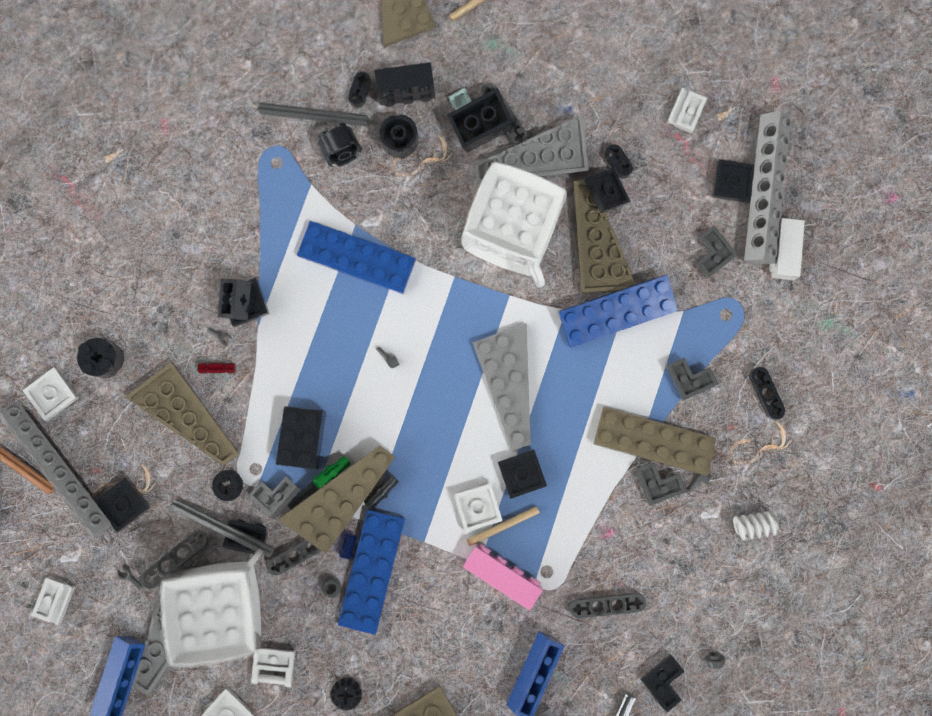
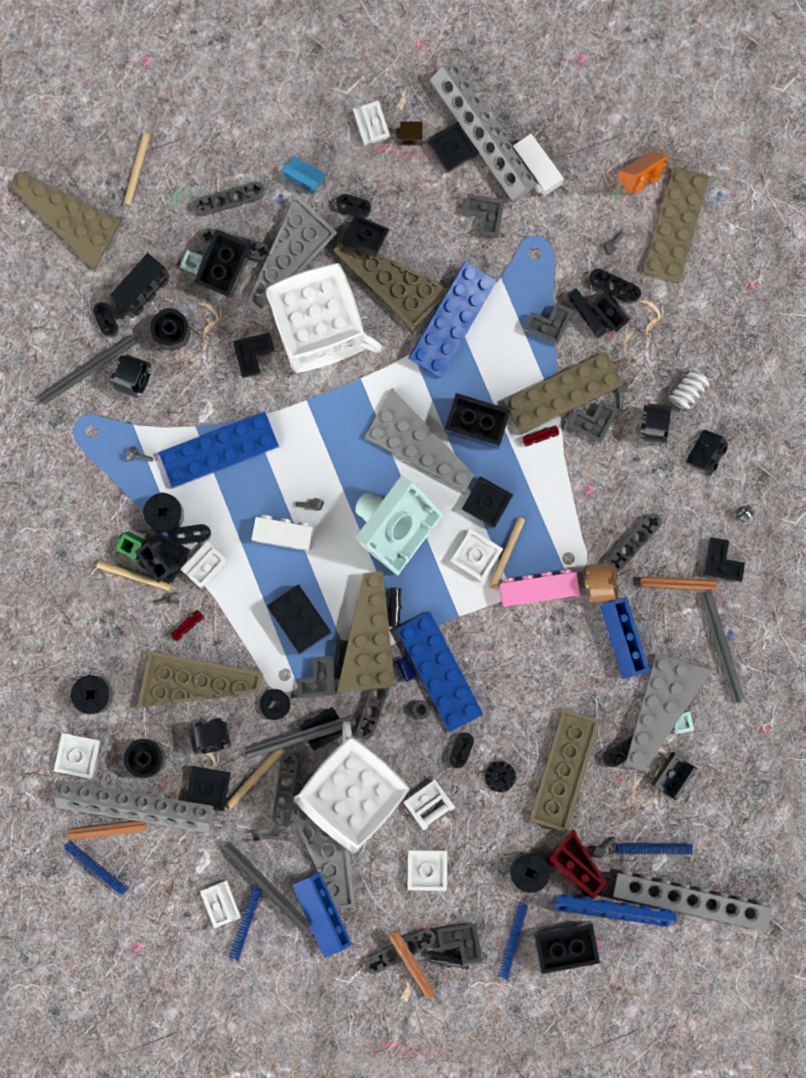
camera: 45 degrees left, 0 degrees up
green pin [313,455,350,489] -> none
none -> tan bar [97,561,172,591]
none -> green brick [116,532,149,560]
none -> black brick [123,739,166,778]
none -> dark grey hand [125,446,153,462]
none -> black brick [143,492,184,533]
none -> black beam [175,524,212,545]
none -> white plate [181,542,228,589]
none -> black brick [189,718,232,754]
none -> dark grey beam [193,181,265,216]
none -> dark grey axle [223,842,310,932]
none -> tan bar [226,749,284,808]
none -> blue piece [229,884,262,962]
none -> black plate [233,332,275,379]
none -> white brick [252,515,314,552]
none -> dark azure panel [281,157,325,194]
none -> light aqua piece [355,476,444,575]
none -> dark brown brick [396,121,423,146]
none -> black brick [444,393,511,449]
none -> black beam [449,733,474,768]
none -> dark red axle [522,425,559,447]
none -> black beam [567,288,607,338]
none -> medium nougat brick [585,562,619,603]
none -> black brick [591,291,632,332]
none -> dark grey hand [604,231,625,255]
none -> orange slope [618,151,669,195]
none -> black brick [640,403,672,444]
none -> nougat axle [640,576,716,590]
none -> dark tan plate [643,166,710,284]
none -> black bracket [686,429,728,476]

